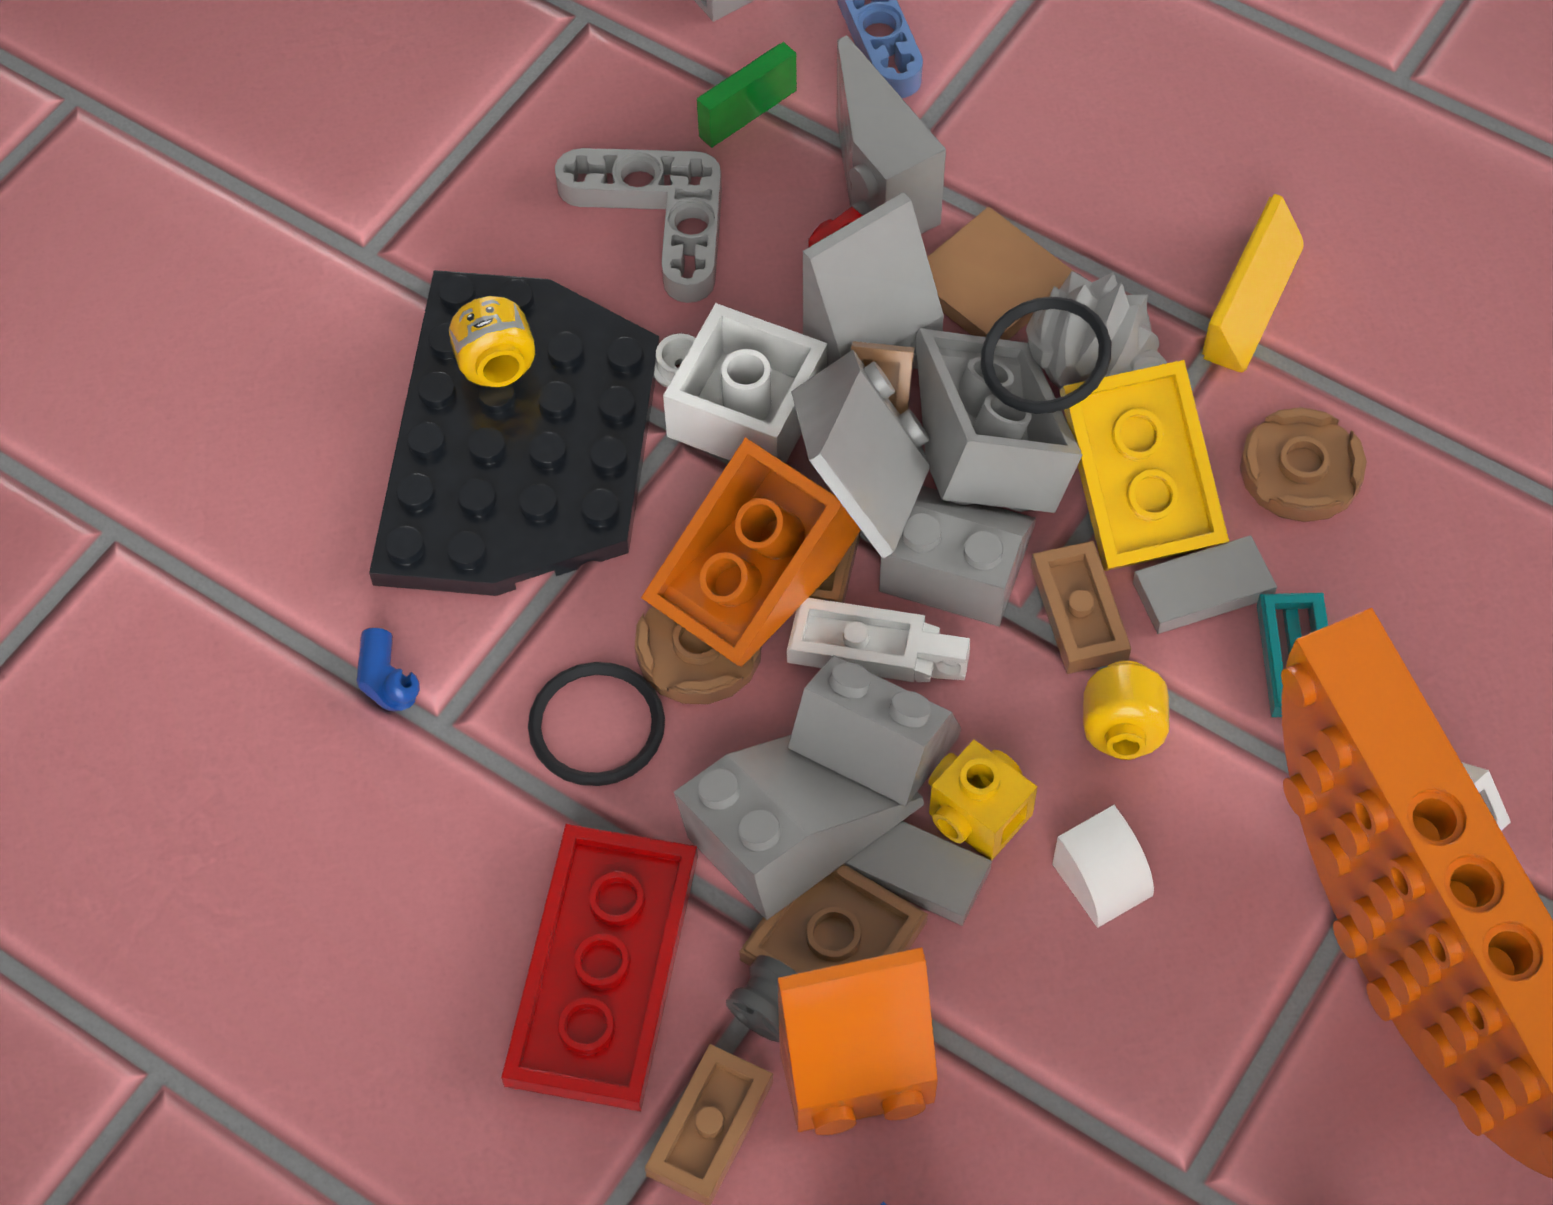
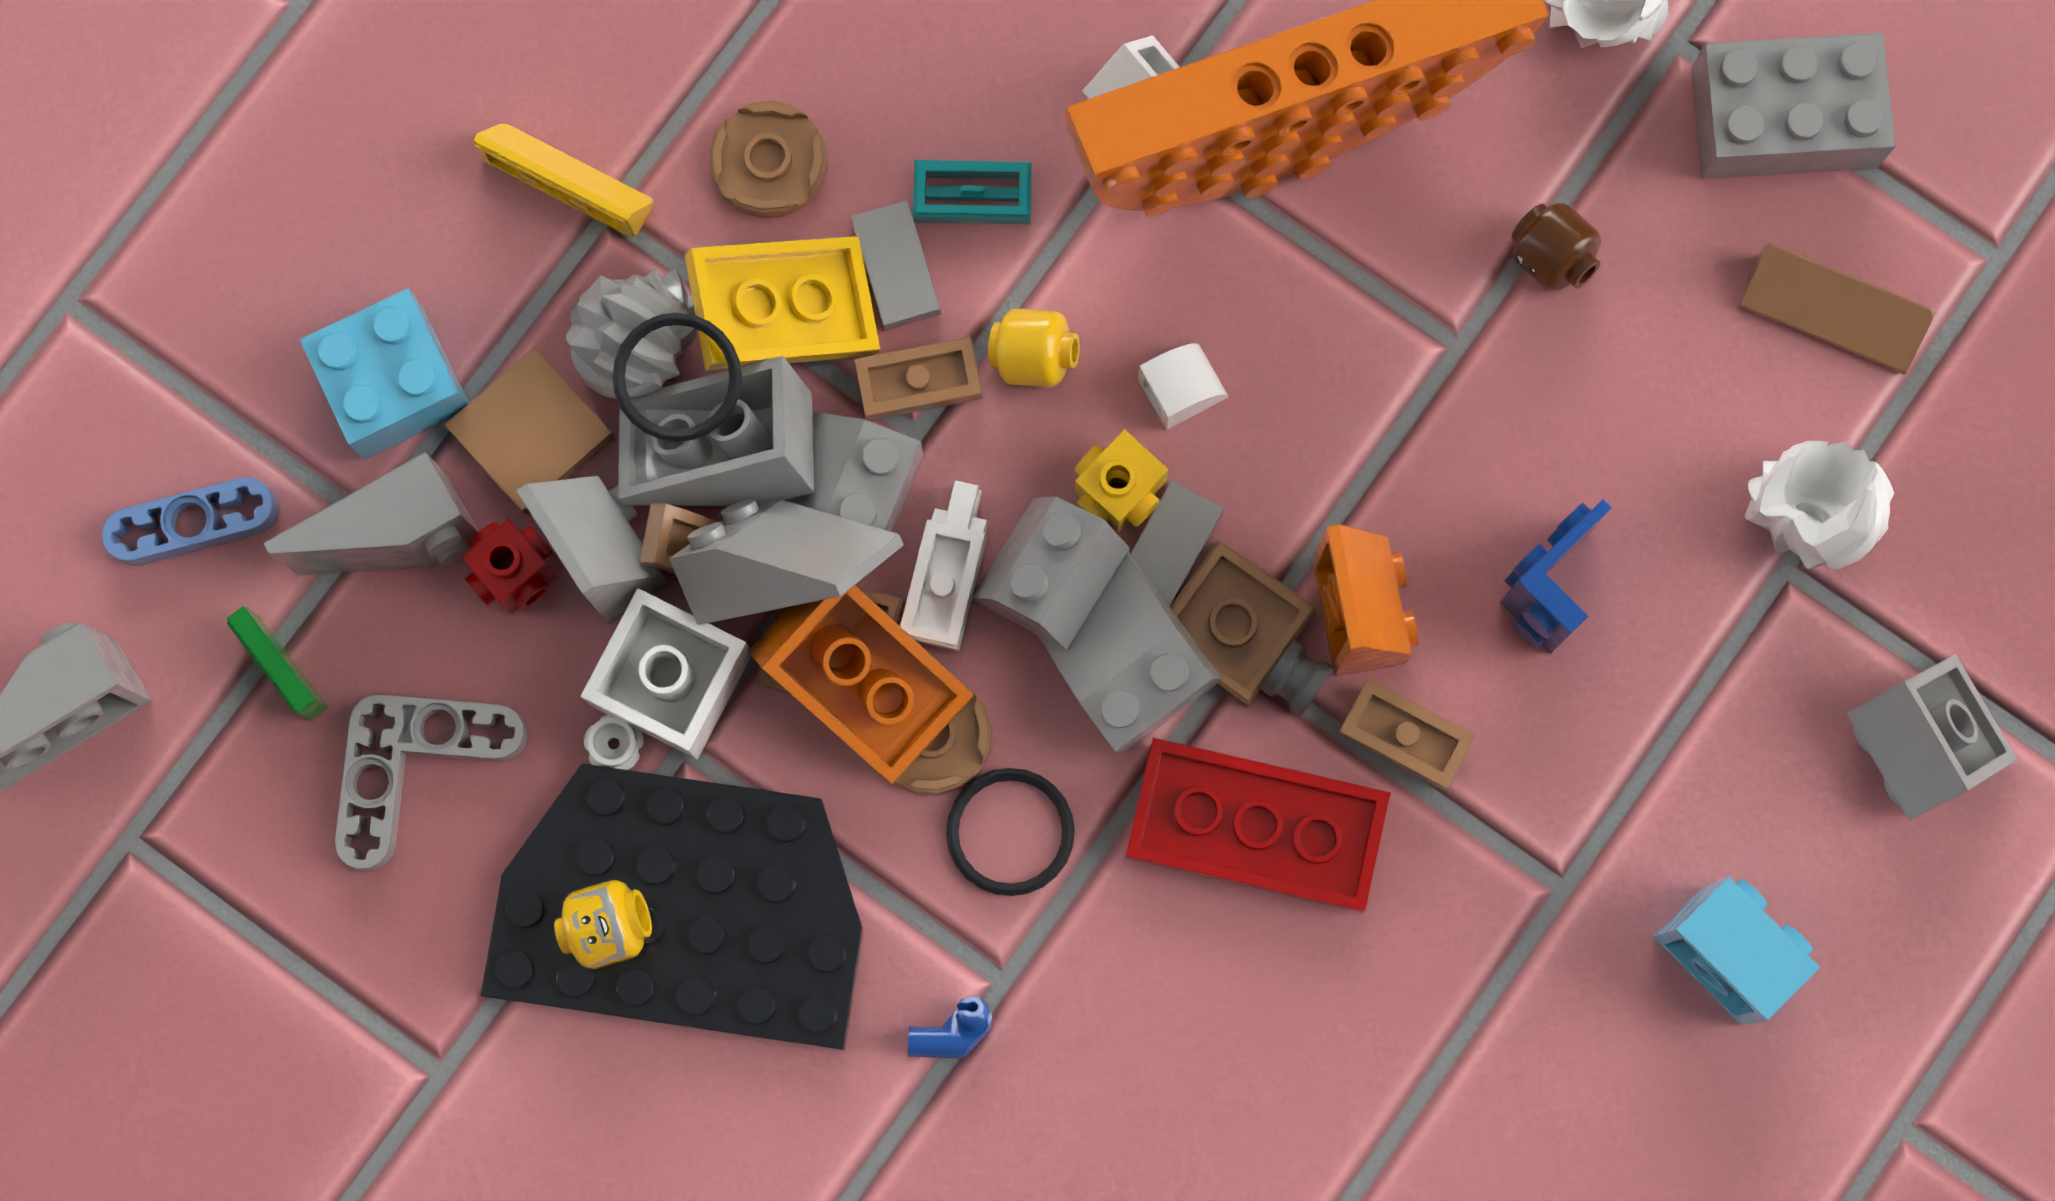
camera: 85 degrees left, 20 degrees up
none -> medium azure brick [300,288,469,460]

